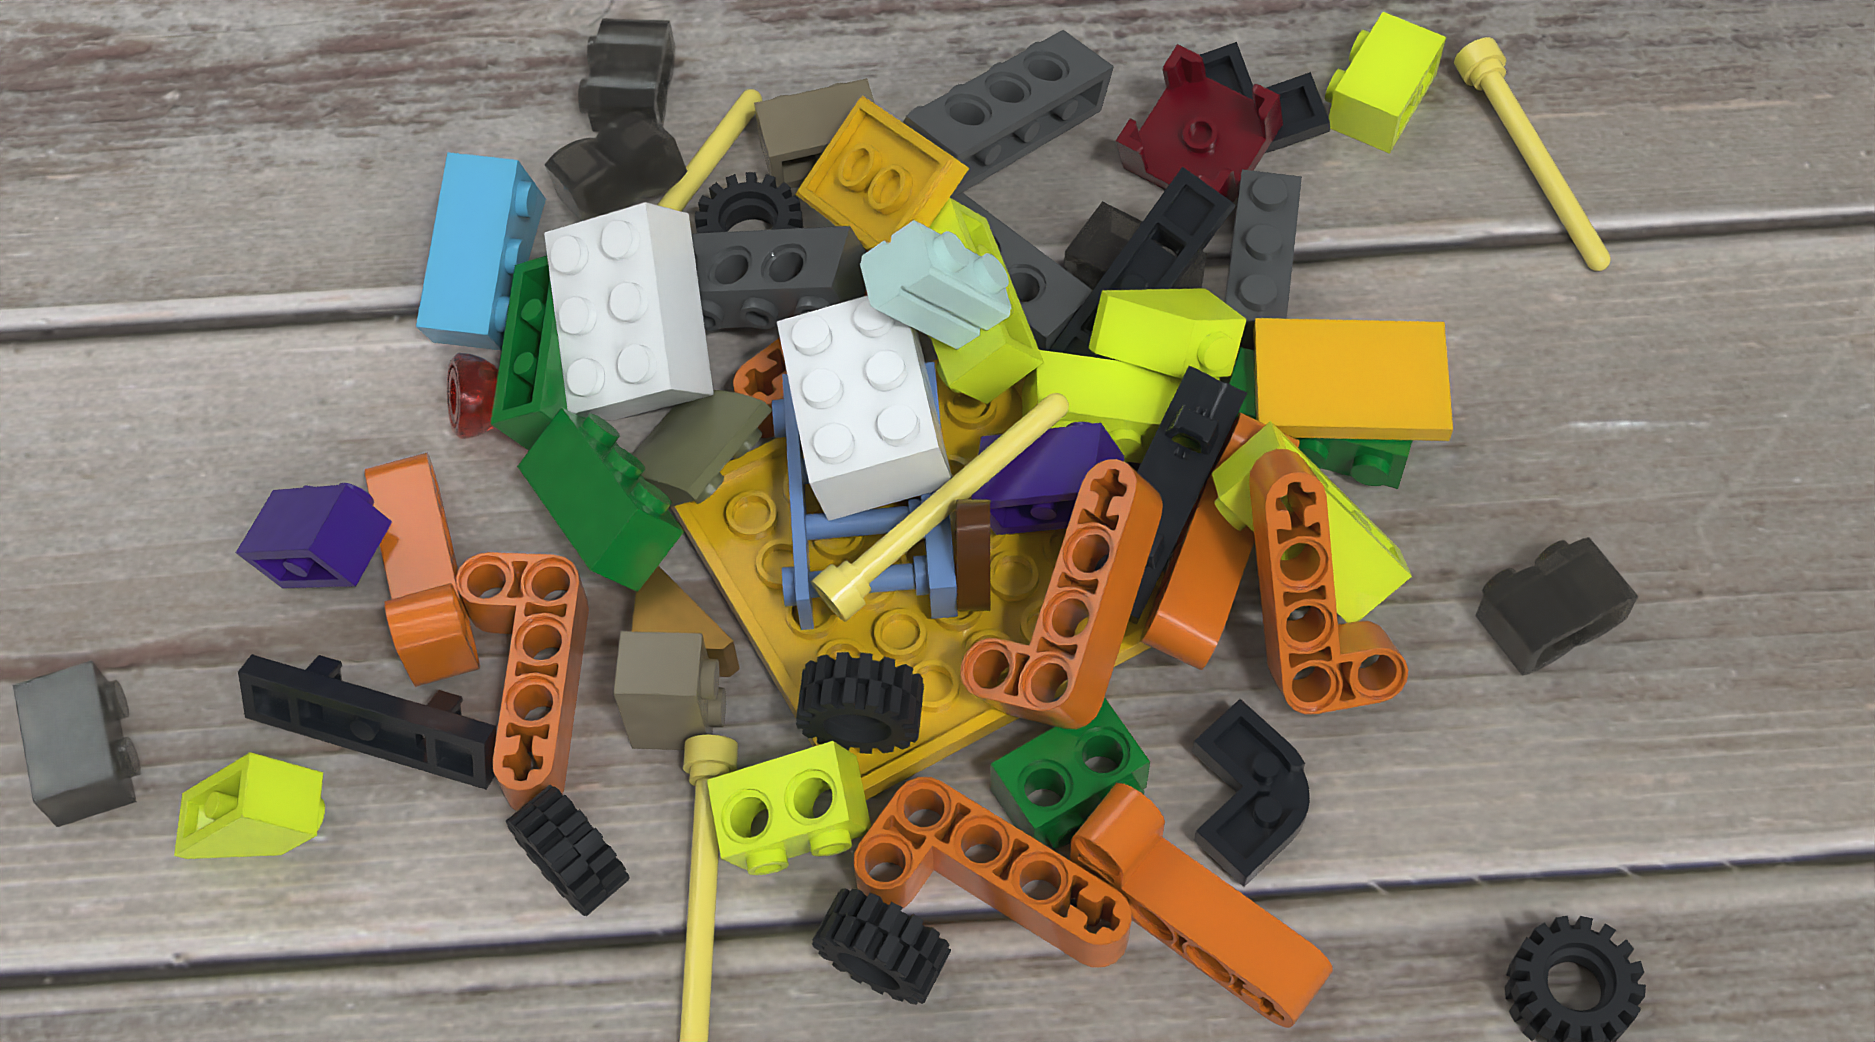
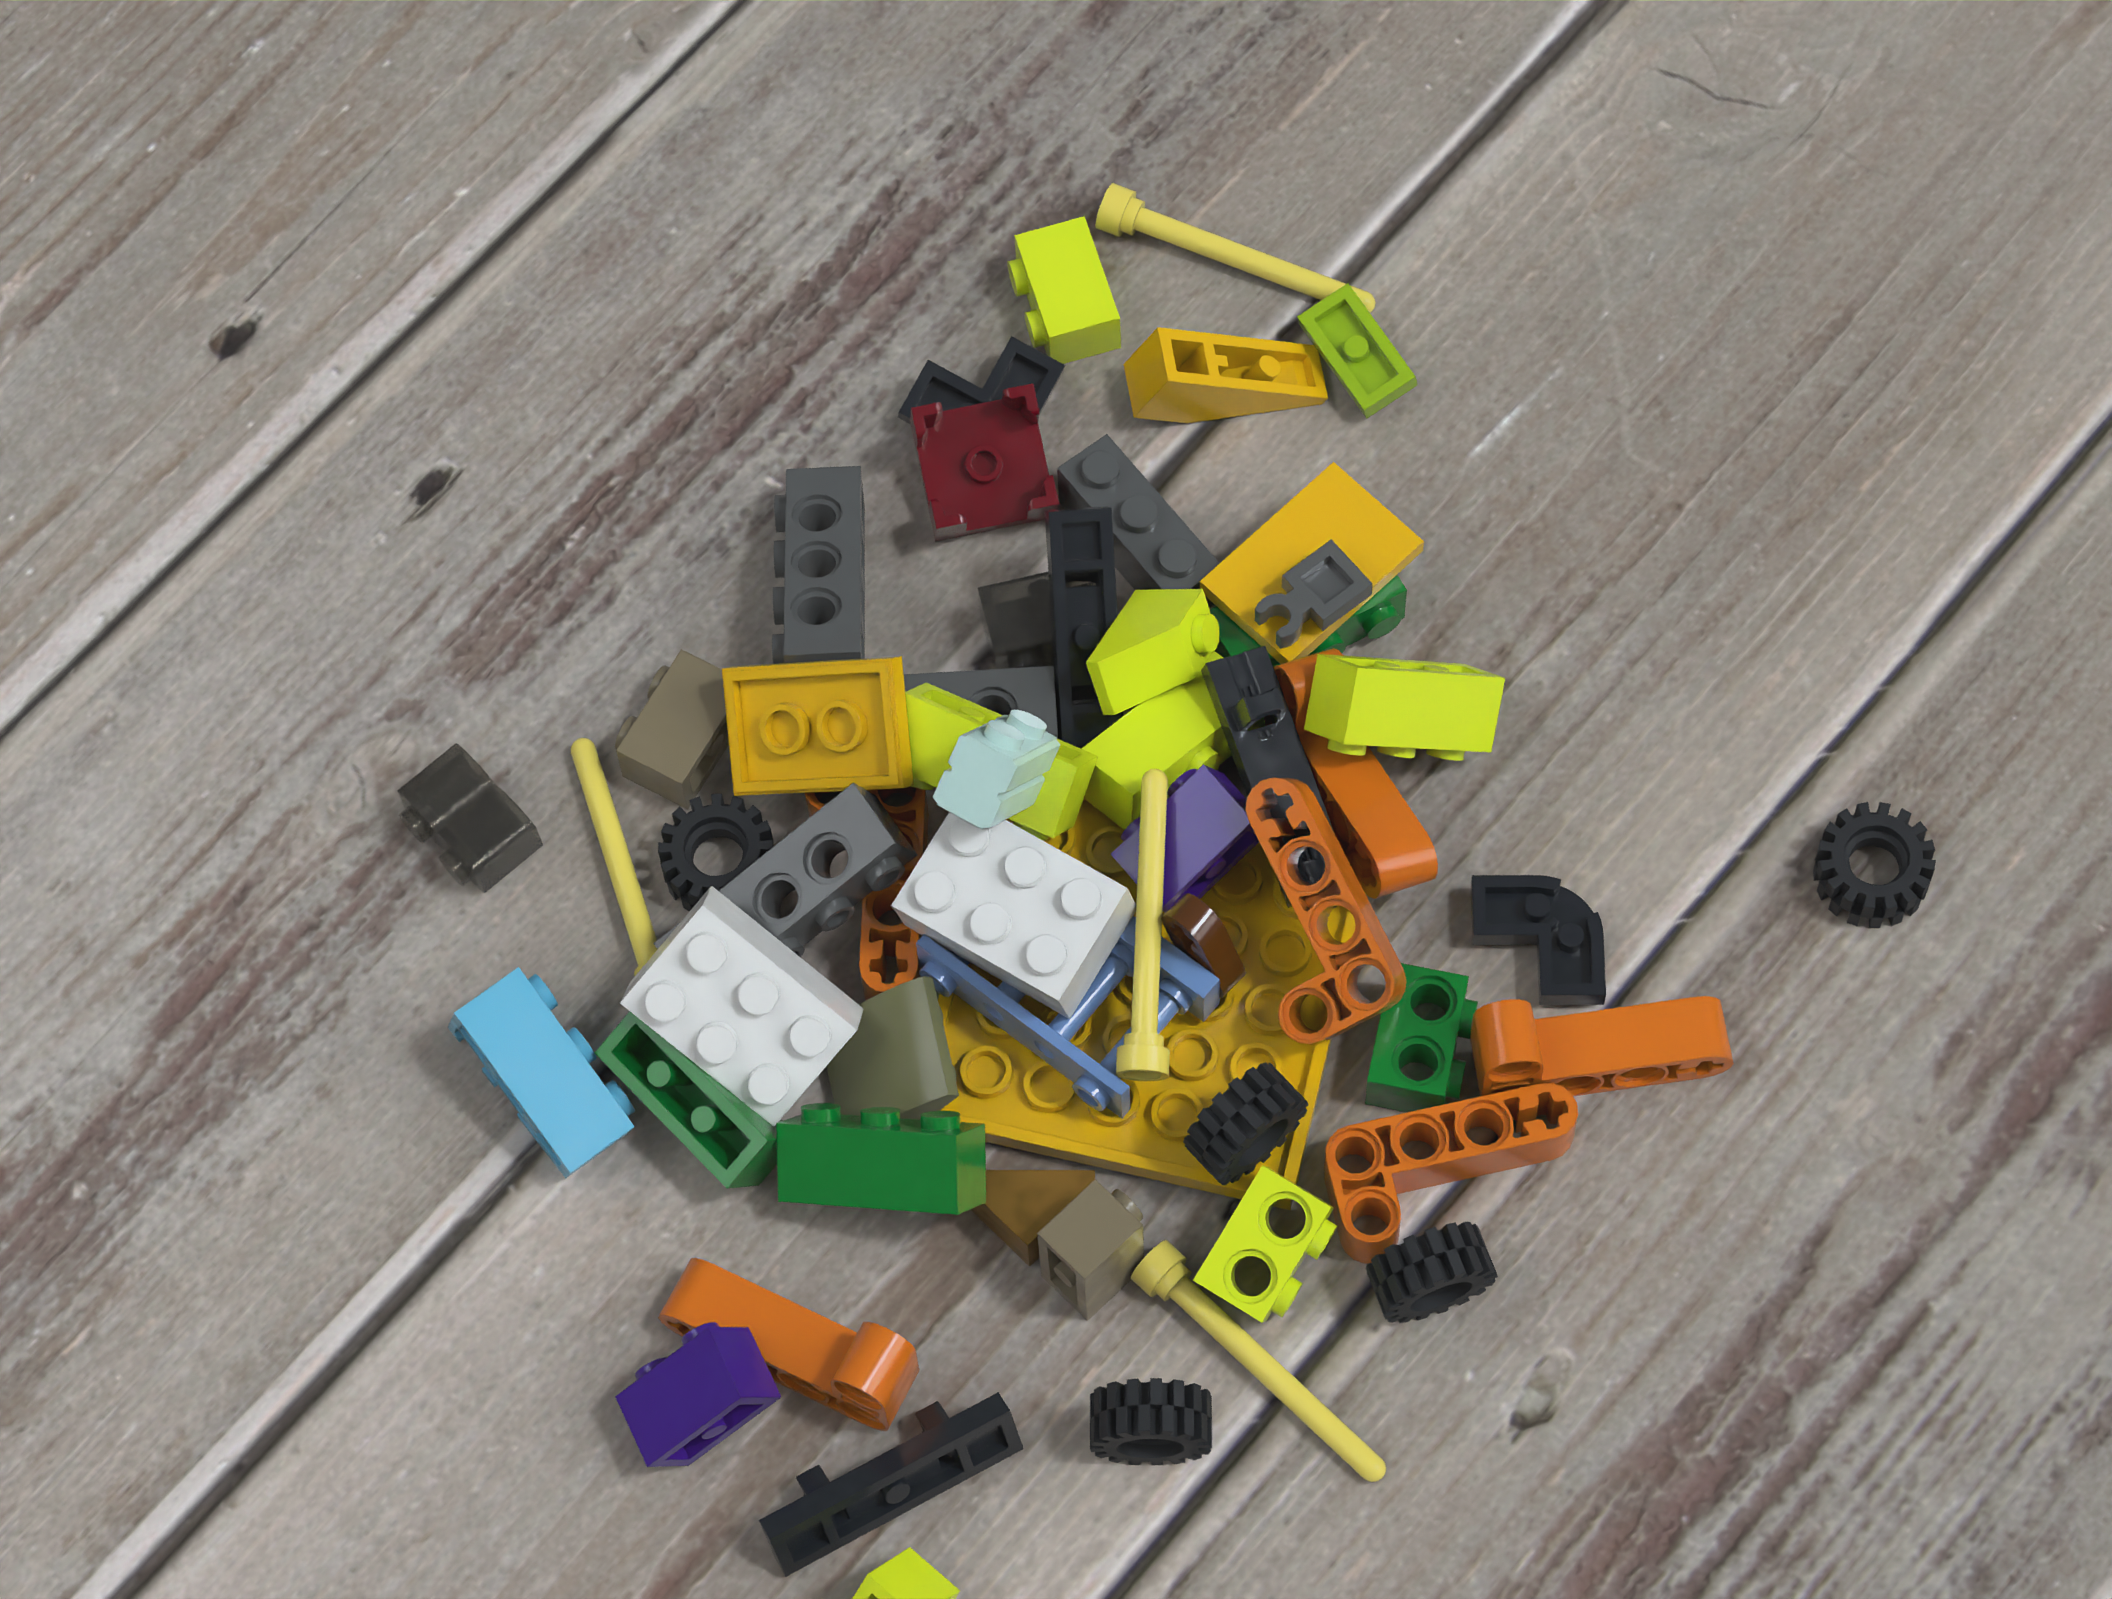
camera: 45 degrees left, 5 degrees up
clear red brick [447,353,499,439] -> none
orange beam [456,552,589,811] -> none
clear smoke brick [545,111,687,221] -> none
orange beam [1249,449,1409,714] -> none
clear smoke brick [1475,537,1639,676] -> none
none -> yellow slope [1123,327,1328,423]
none -> dark grey plate [1255,539,1373,649]
none -> lime plate [1297,283,1418,419]

